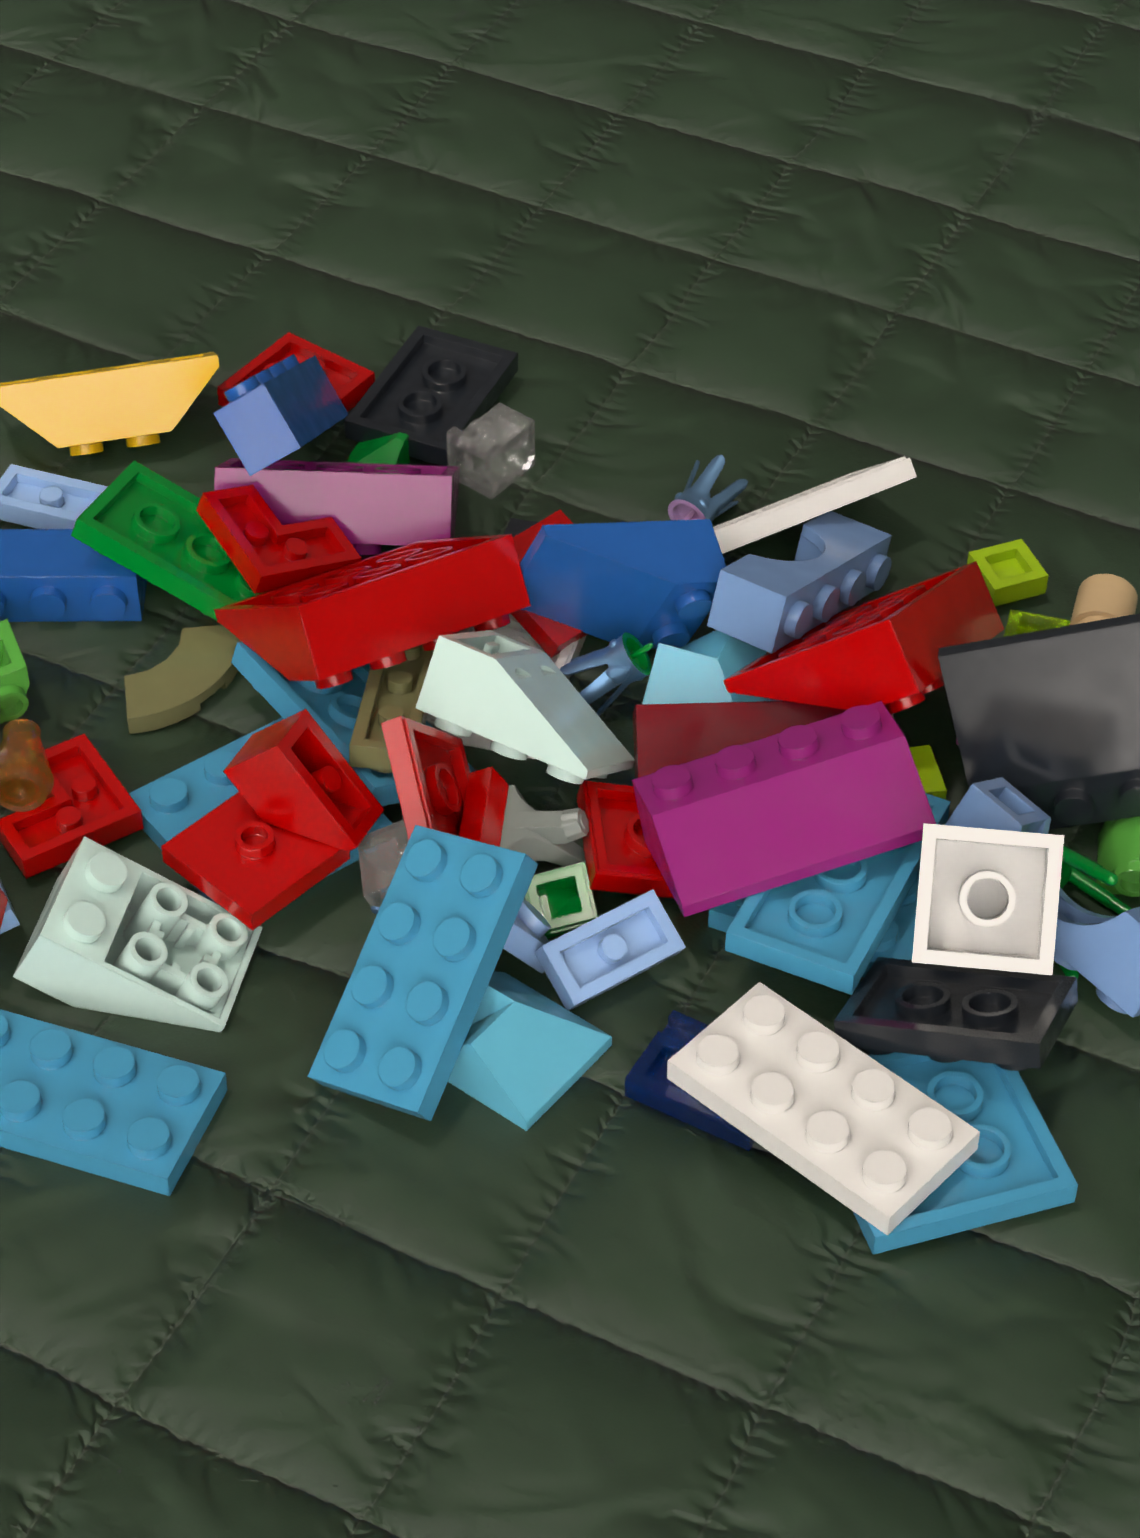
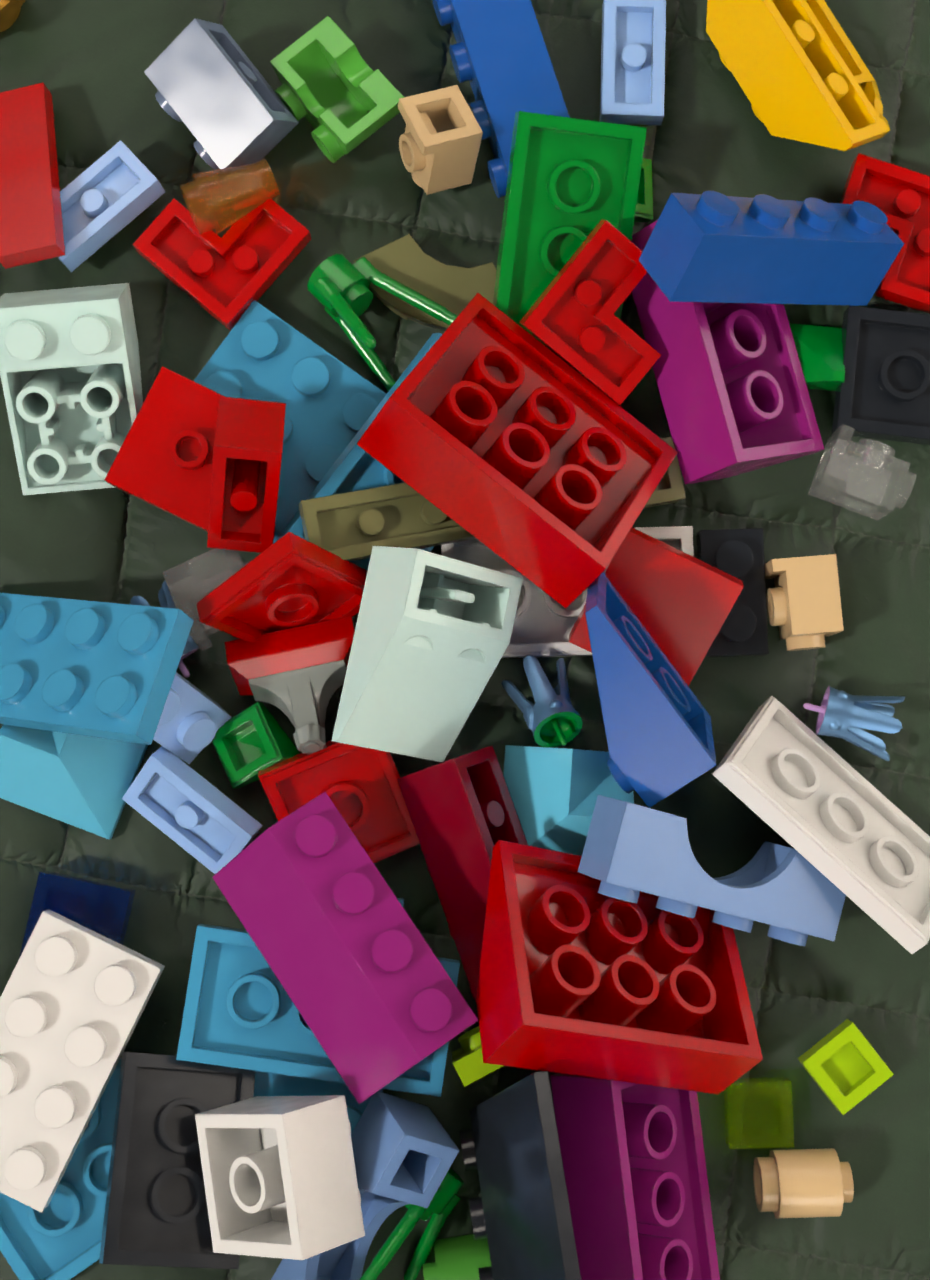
camera: 70 degrees right, 40 degrees up
none -> green plant [307,254,458,392]
none -> tan brick [398,85,483,195]
none -> tan brick [765,554,844,651]

